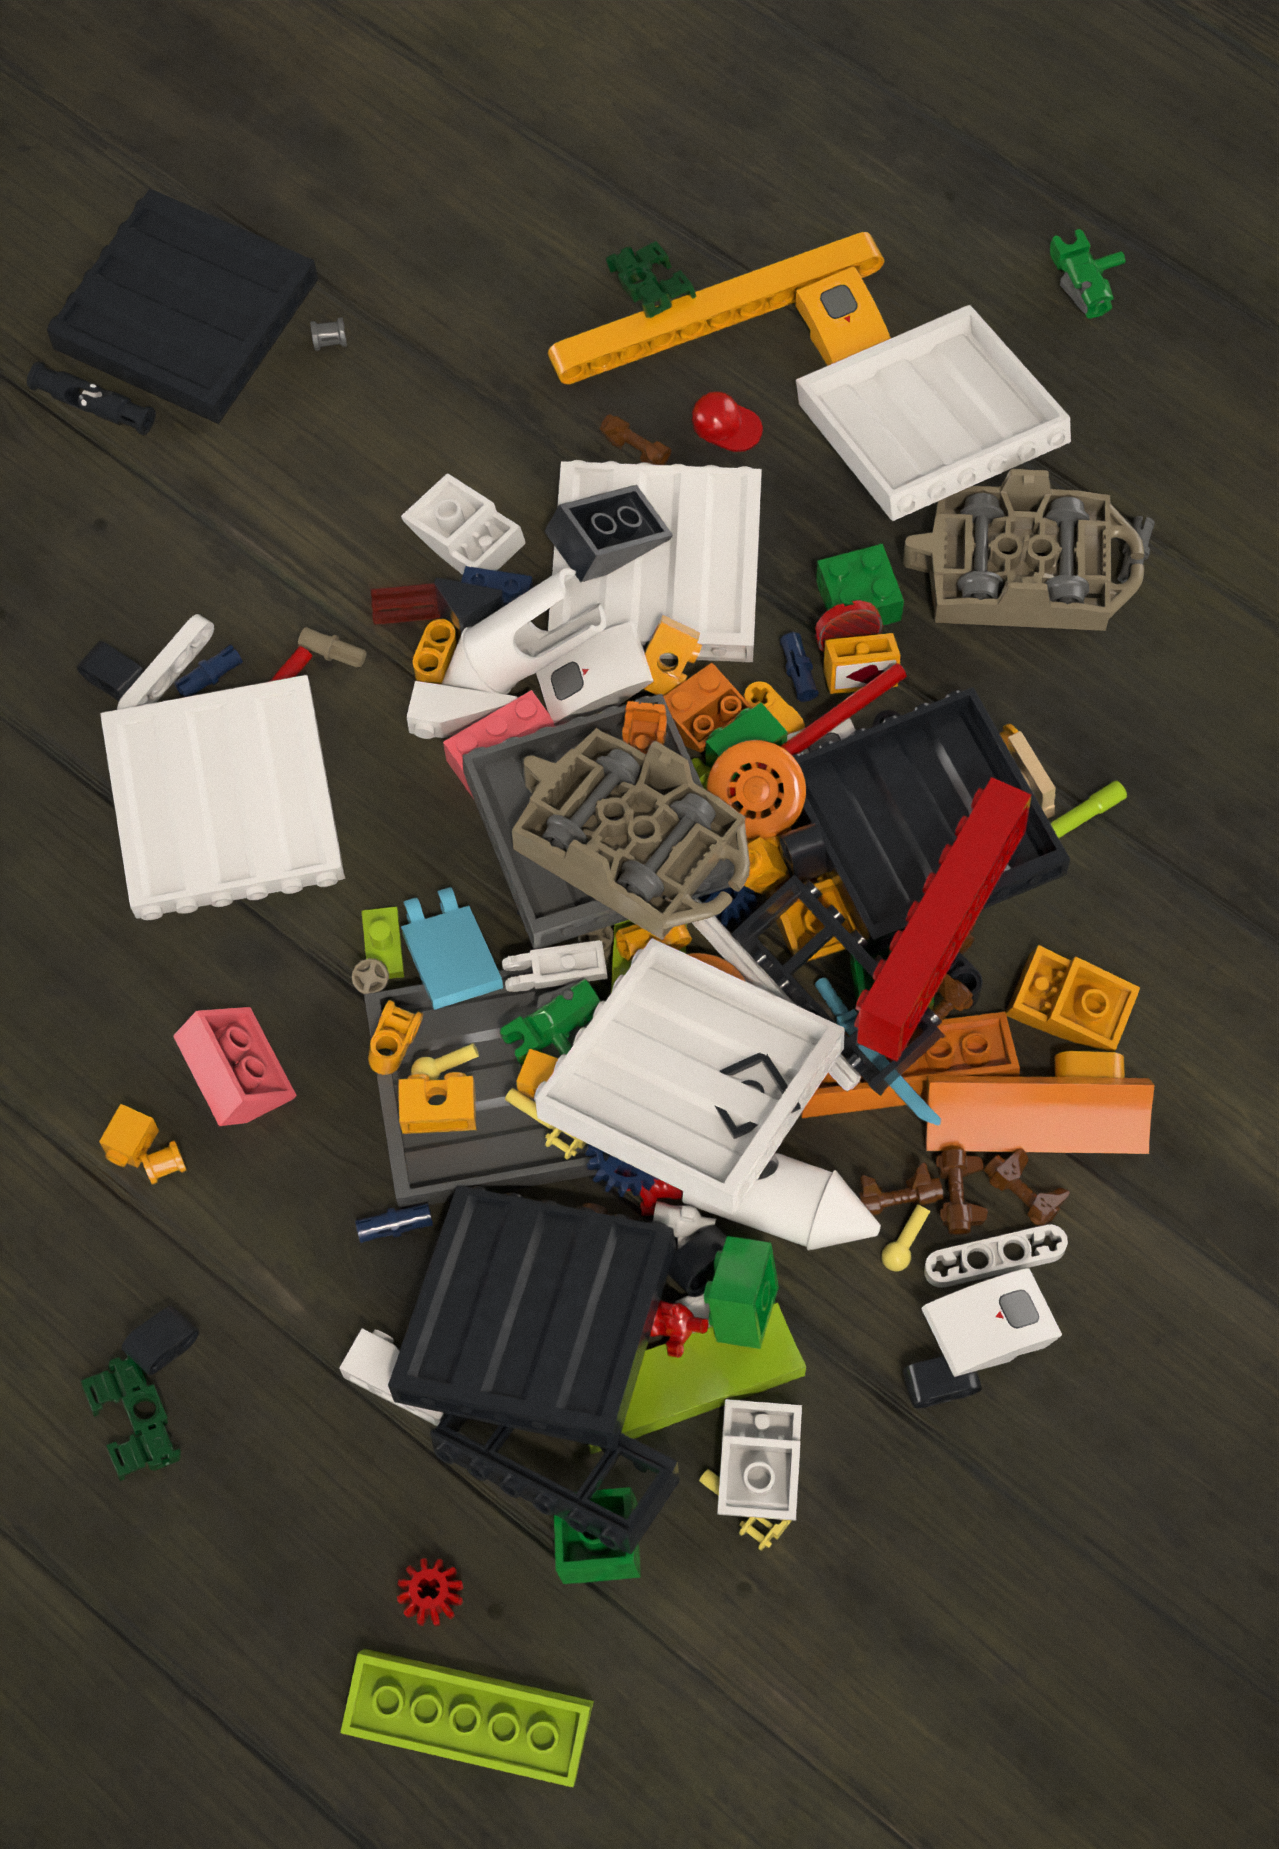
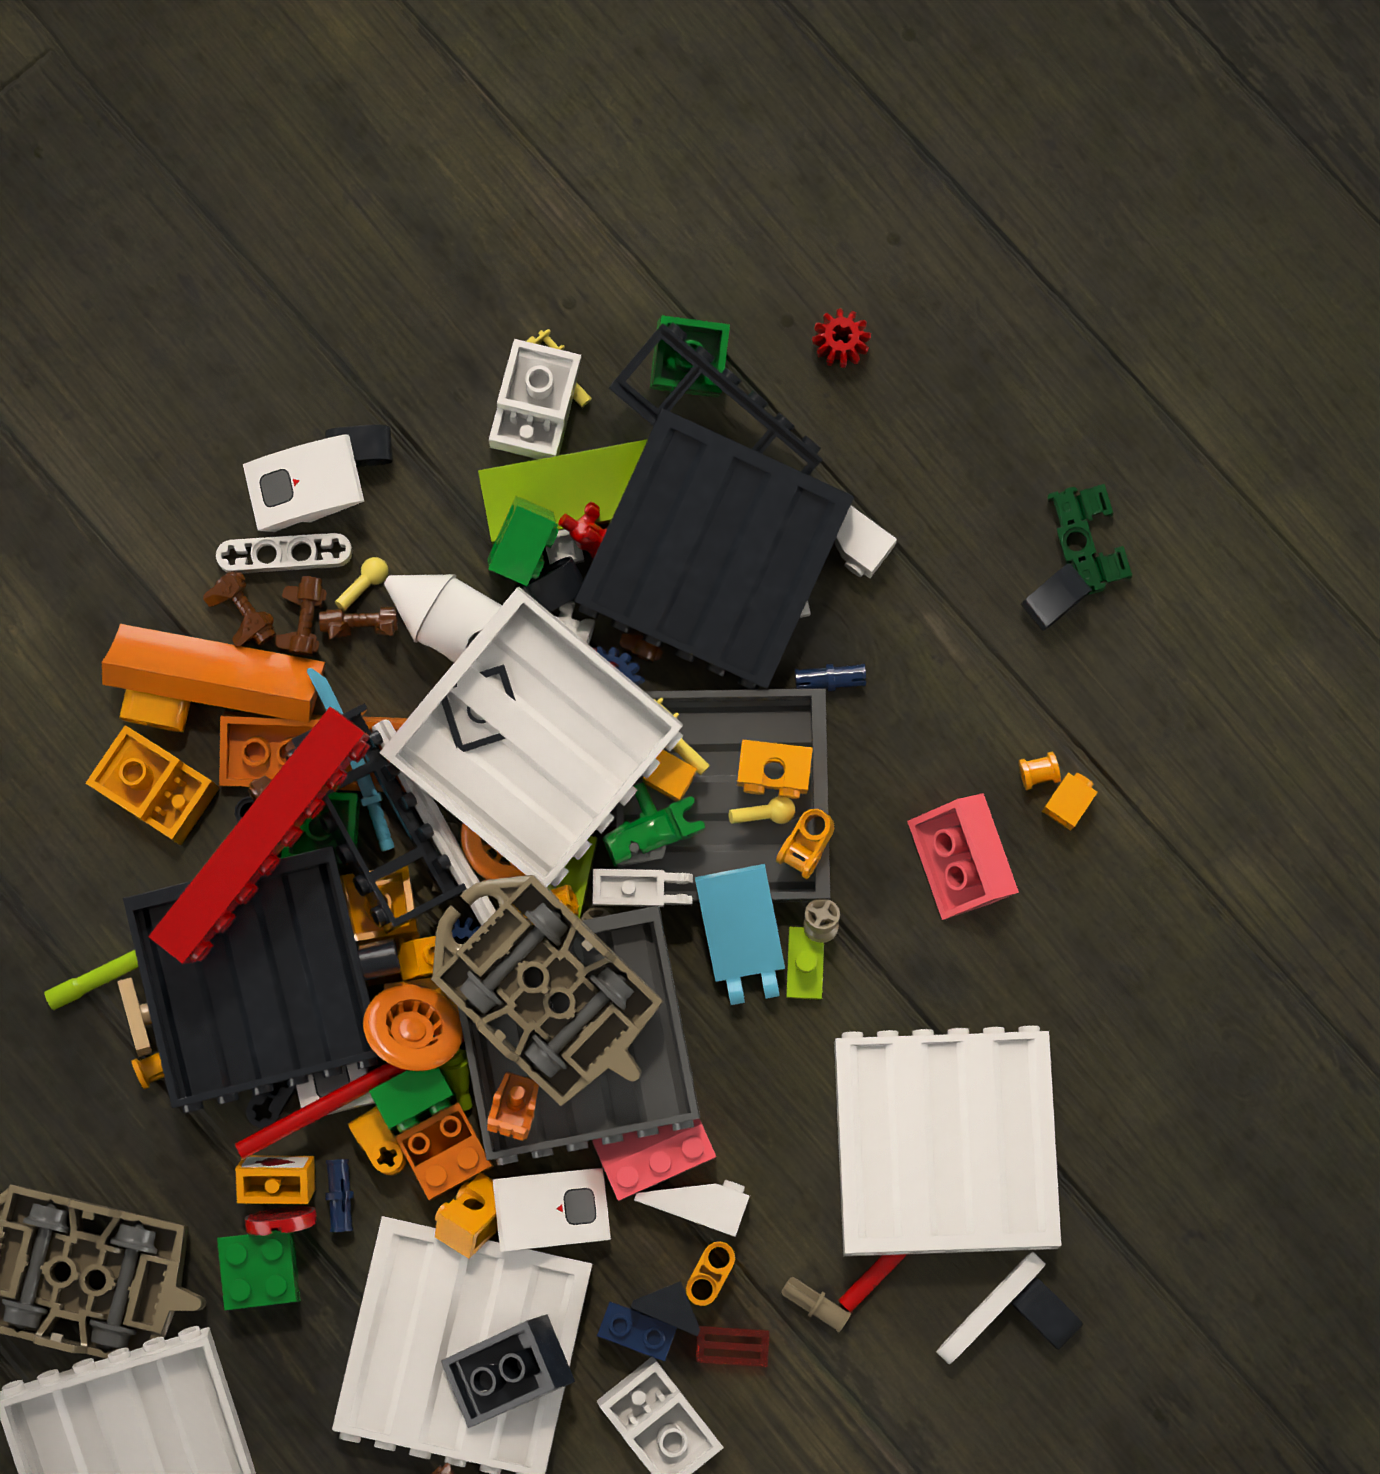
camera: 175 degrees left, 15 degrees up
dark blue pin [174,645,243,698] -> none
lime arch [341,1649,594,1787] -> none
white piece [441,568,606,695] -> none

